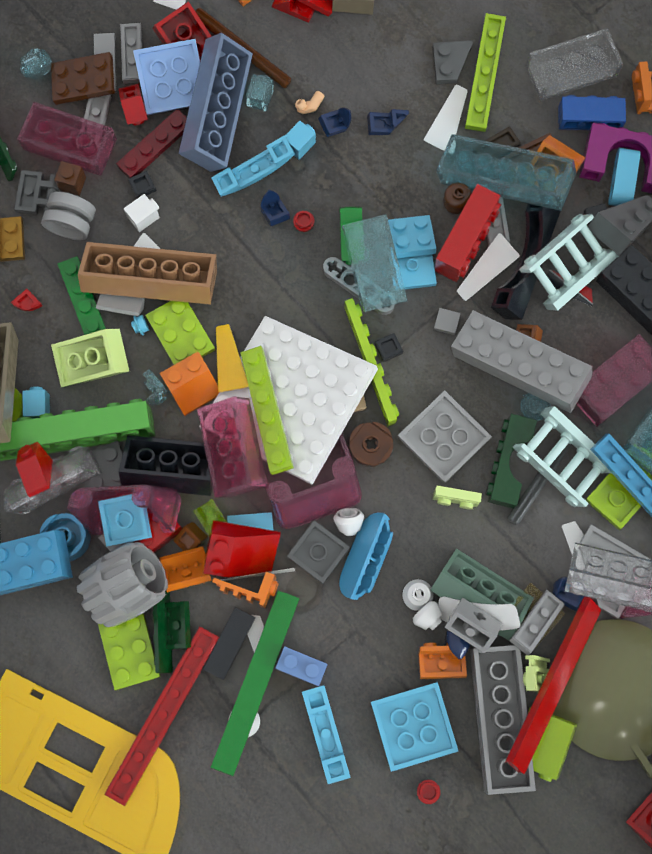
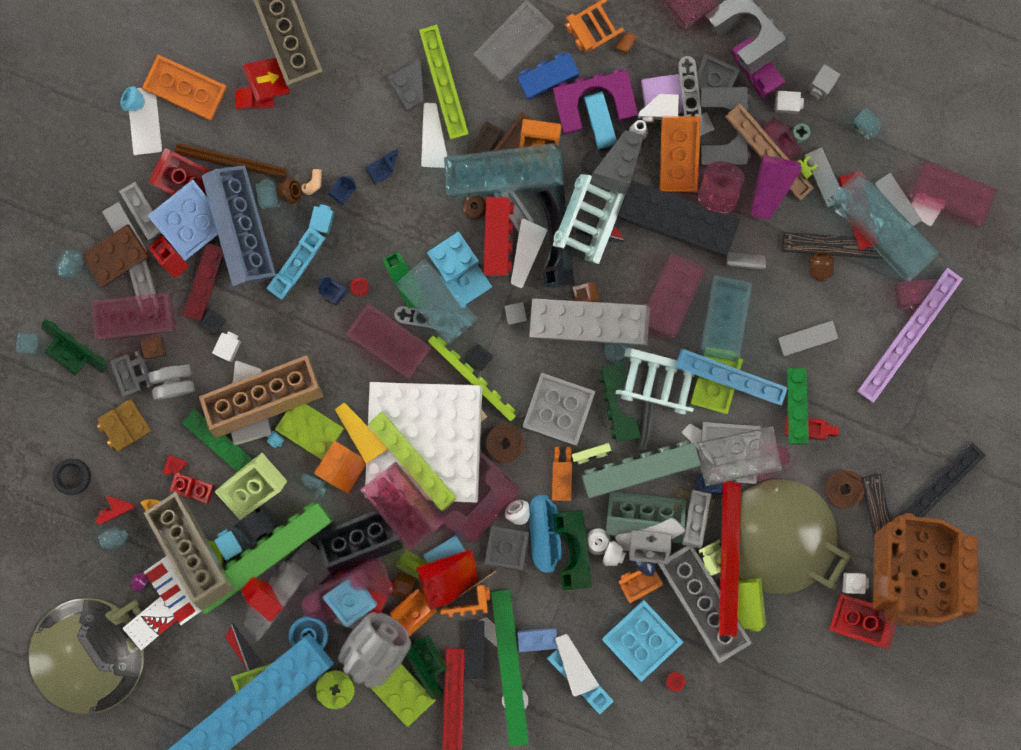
camera: 30 degrees left, 10 degrees up
none -> red slope [169,473,215,504]
none -> black brick [232,503,277,547]
none -> reddish brown cone [277,177,302,204]
none -> lime plate [316,670,355,709]
none -> clear pink brick [346,303,432,379]
none -> orange hinge [552,447,572,501]
none -> dark green arch [553,510,592,590]
none -> white sticker [556,634,599,696]
none -> sand green brick [581,440,701,498]

